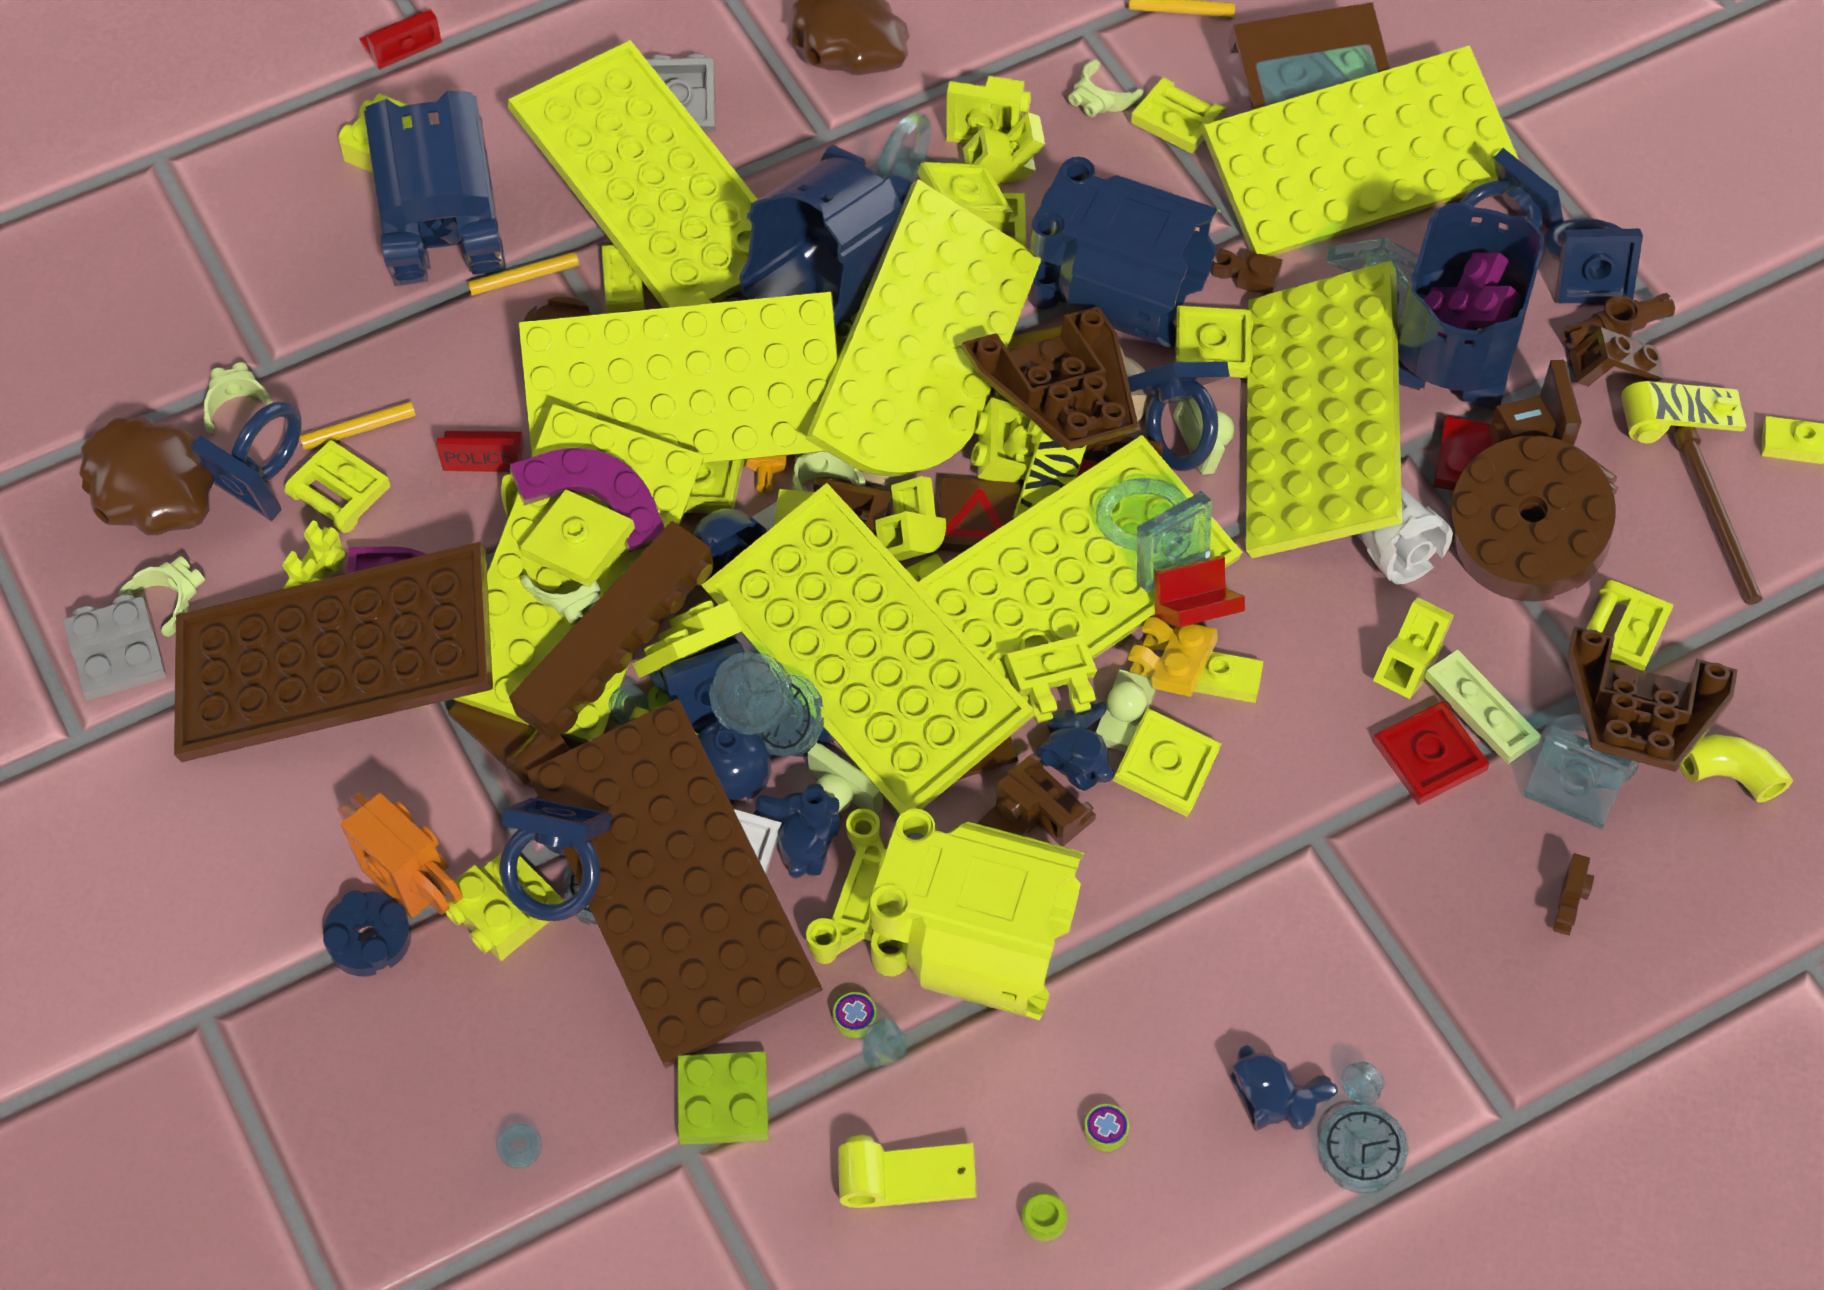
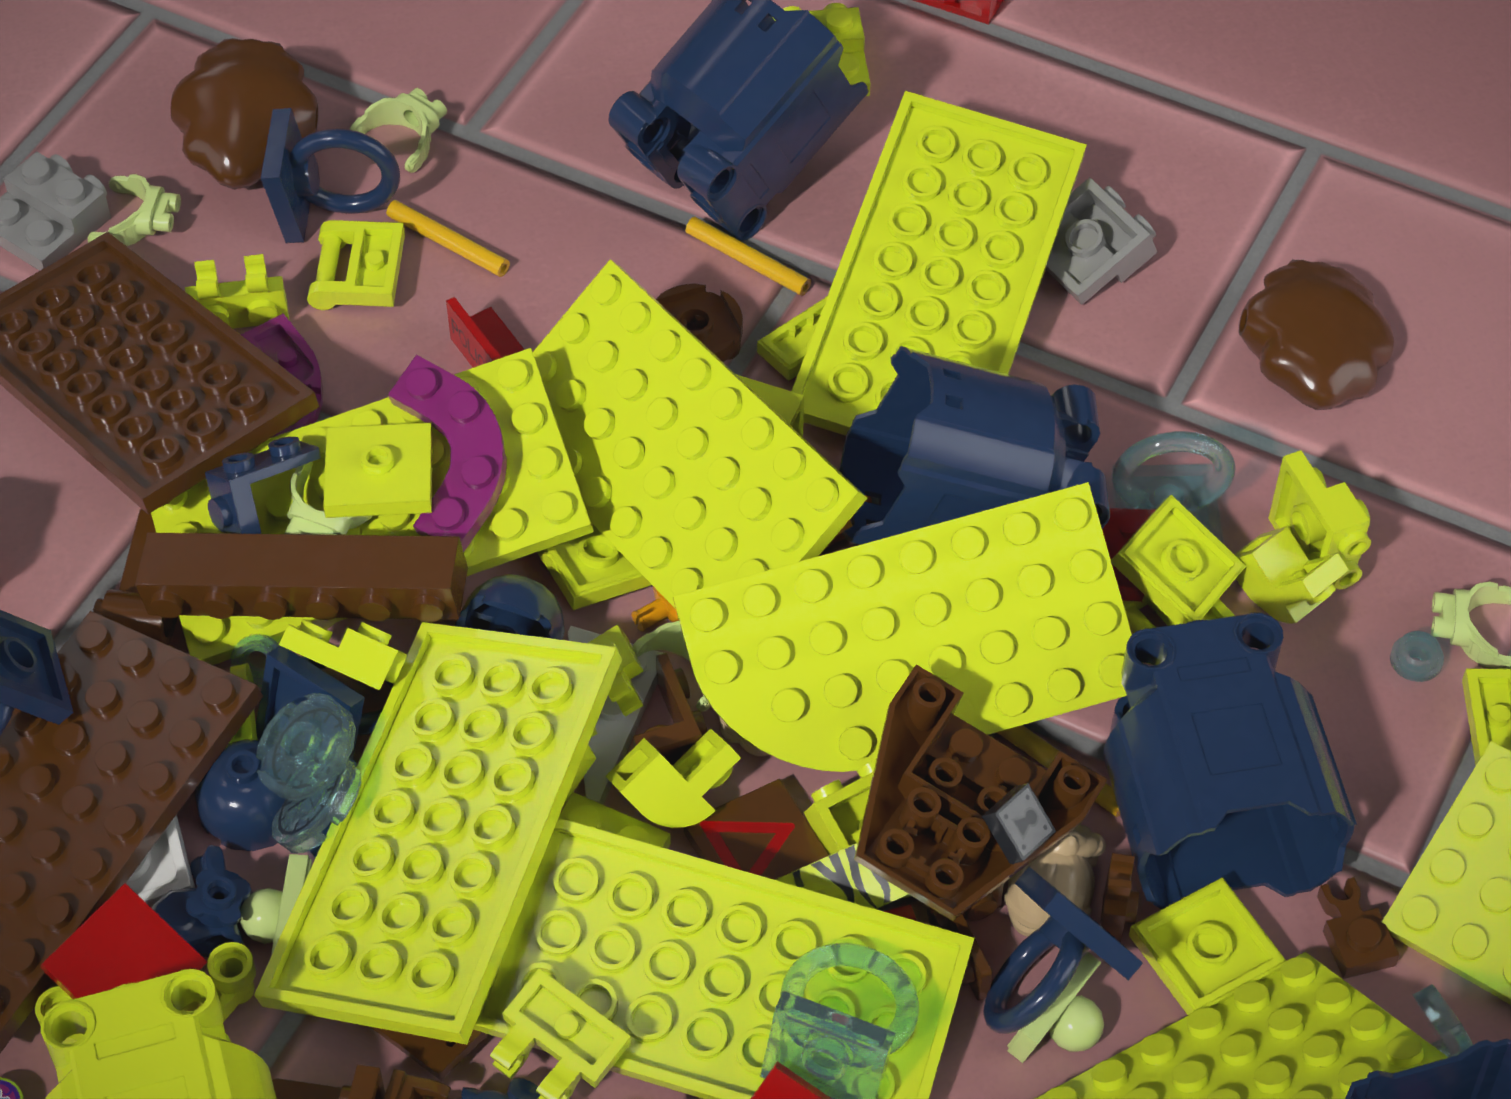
camera: 55 degrees right, 5 degrees down
none -> red tile [40,883,207,999]
none -> dark blue bracket [205,437,321,534]
none -> tile [982,783,1056,864]
none -> reddish brown plate [1100,853,1139,943]
none -> clear light blue plate [1390,631,1444,682]

